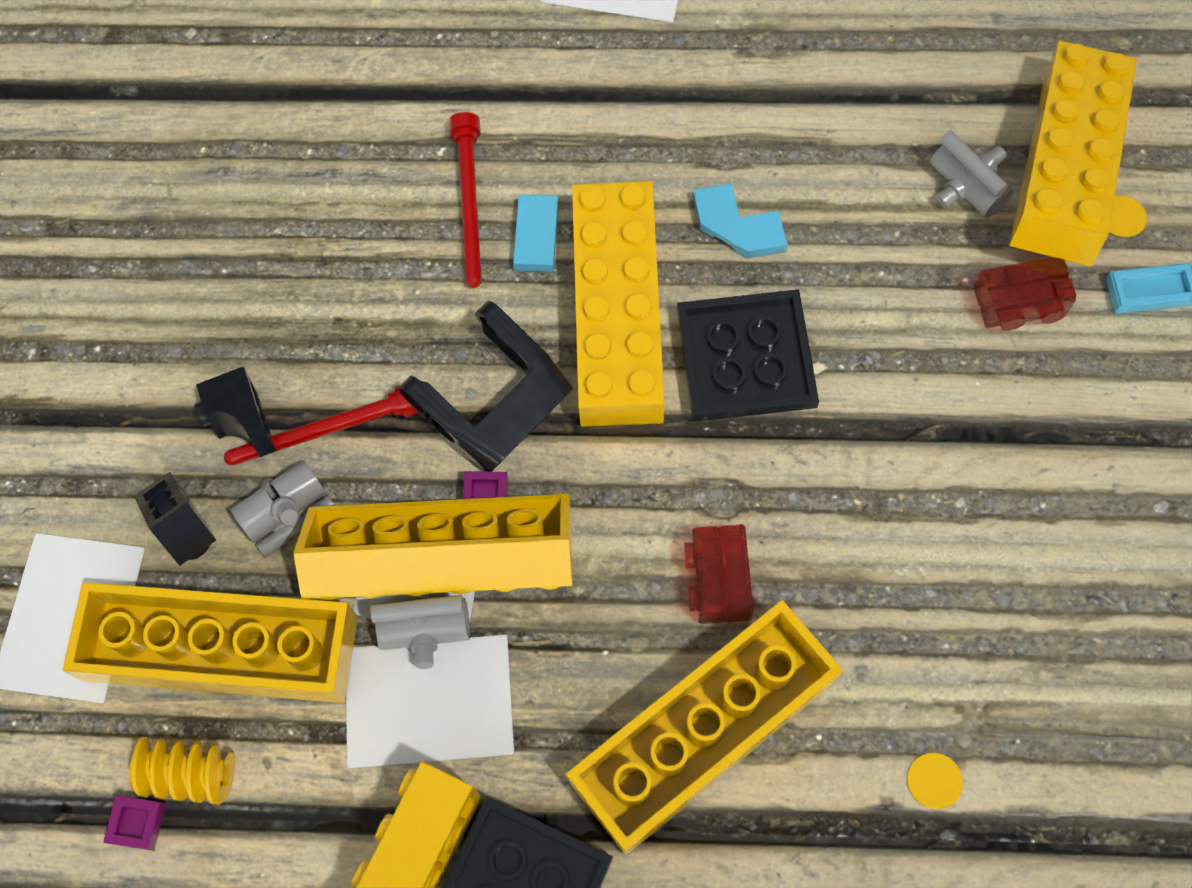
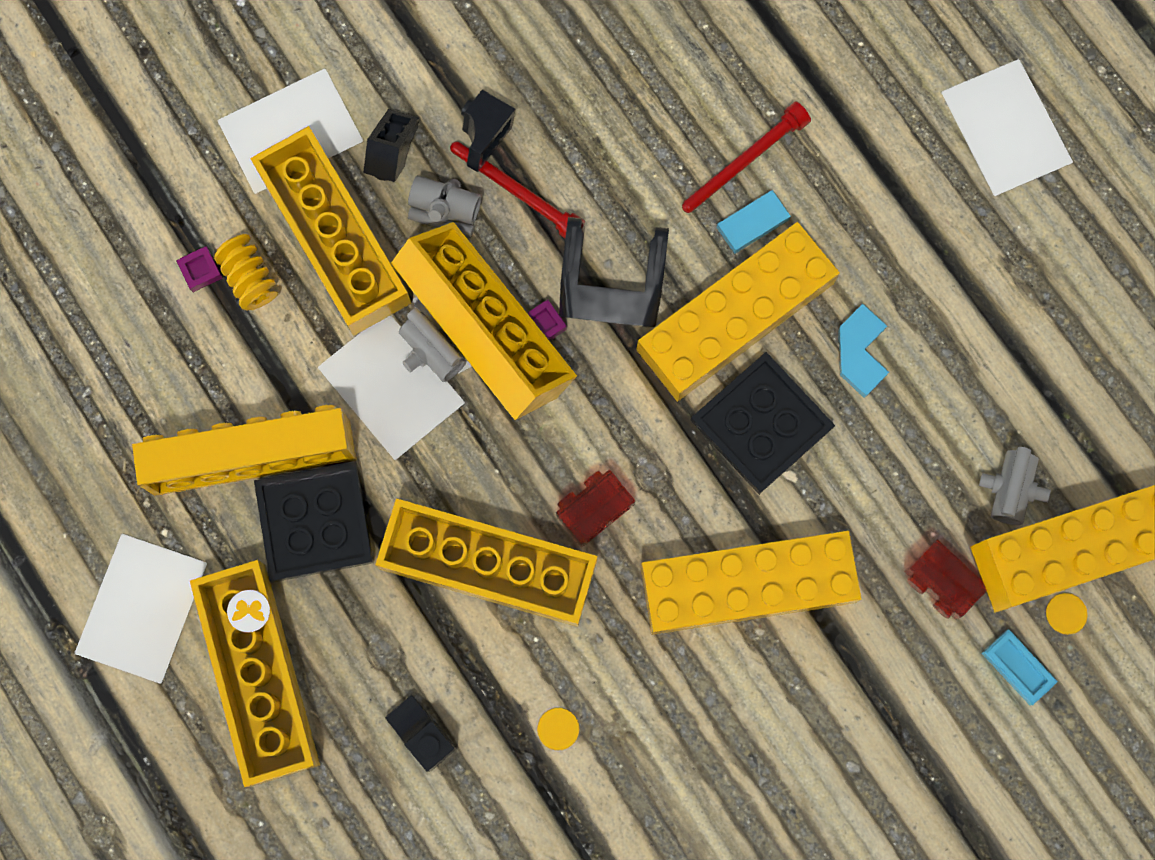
camera: 50 degrees right, 10 degrees up
none -> yellow brick [640,531,862,635]

